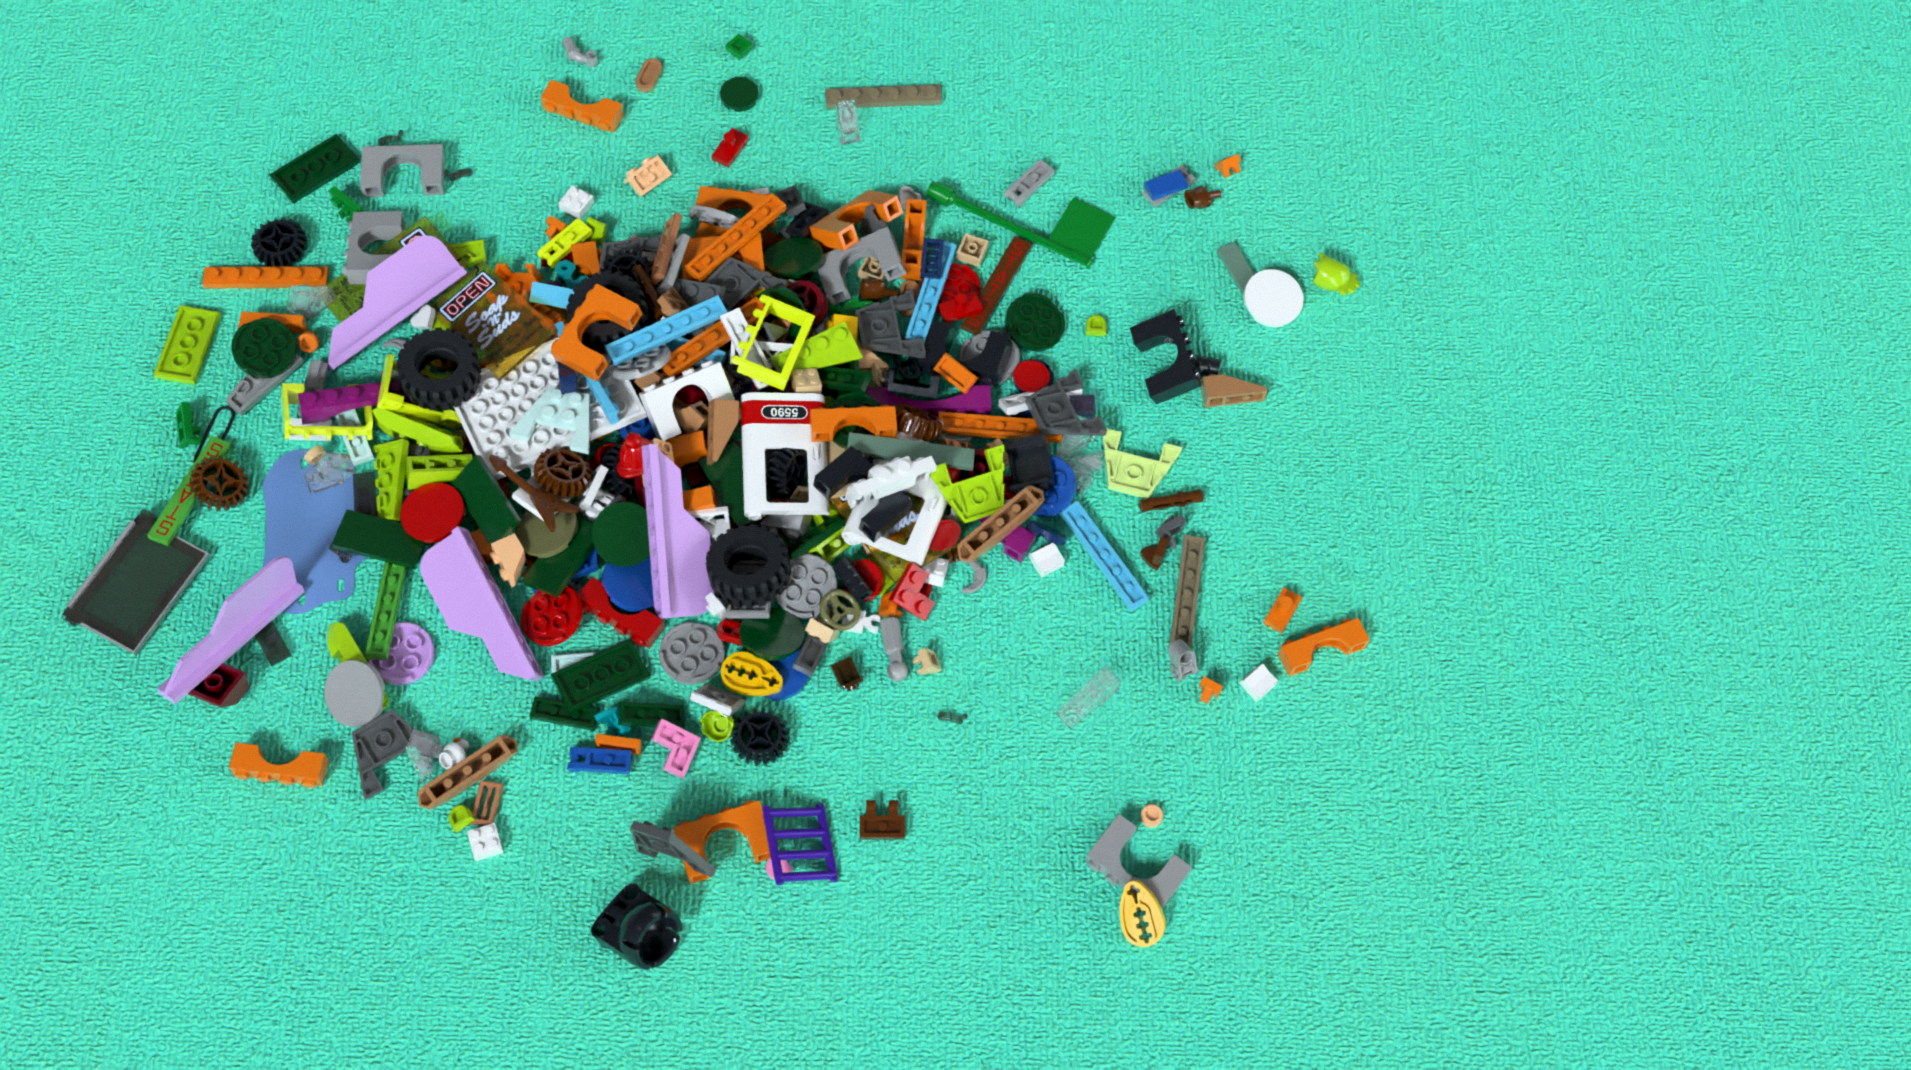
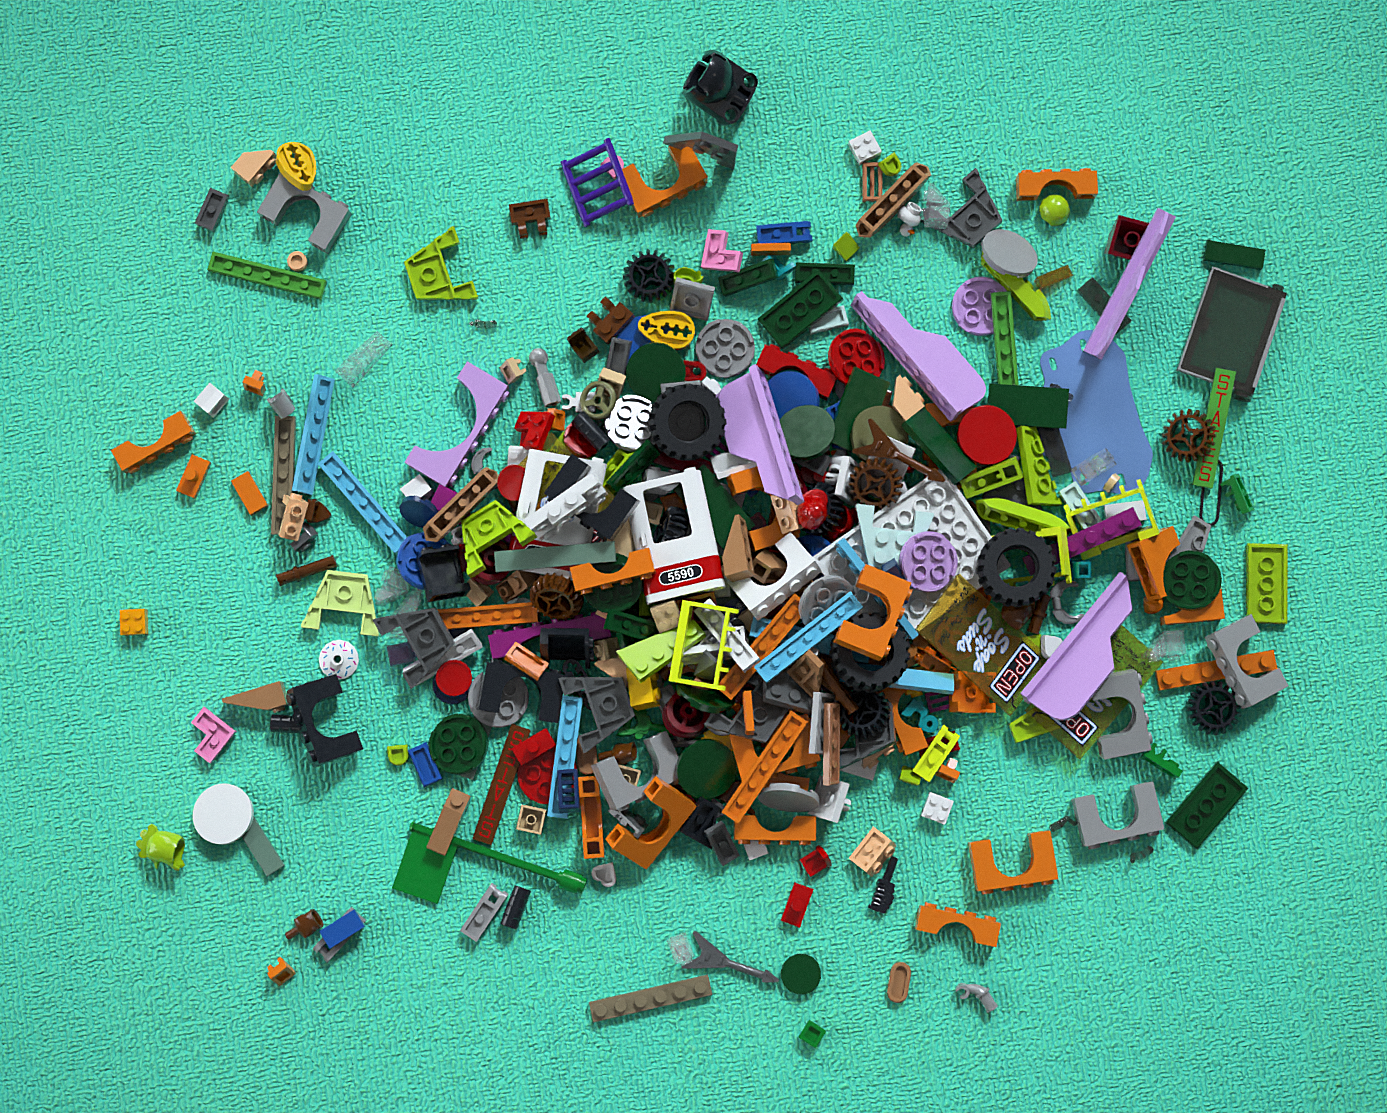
camera: 175 degrees right, 20 degrees up
none -> light orange piece [120,609,148,636]
none -> bright pink plate [191,707,237,763]
none -> dark grey plate [195,188,229,232]
none -> bright green tile [207,252,327,300]
none -> light nougat slope [231,150,276,187]
none -> orange tile [231,471,269,516]
none -> light nougat bracket [278,493,308,541]
none -> medium azure plate [292,374,335,495]
none -> white dish [319,640,359,680]
none -> lime wing [404,226,479,300]
none -> lavender arch [405,361,510,488]
none -> blue tile [408,742,443,787]
none -> medium nougat slope [426,788,471,856]
none -> black axle [500,885,531,929]
none -> reddish brown plate [586,296,635,345]
none -> dark grey piece [681,931,779,982]
none -> orange tile [742,691,755,735]
none -> red tile [799,845,832,877]
none -> white tile [808,776,851,823]
none -> lime slope [832,232,860,261]
none -> black piece [868,856,898,914]
none -> lavender tile [899,531,958,592]
none -> orange arch [968,830,1058,894]
none -> clear orange piece [1035,265,1073,291]
none -> lime hair [1039,195,1070,226]
none -> teal leg [1070,560,1091,578]
none -> orange arch [1127,526,1180,601]
none -> dark green tile [1203,240,1266,270]
none -> light grey arch [1205,614,1288,709]

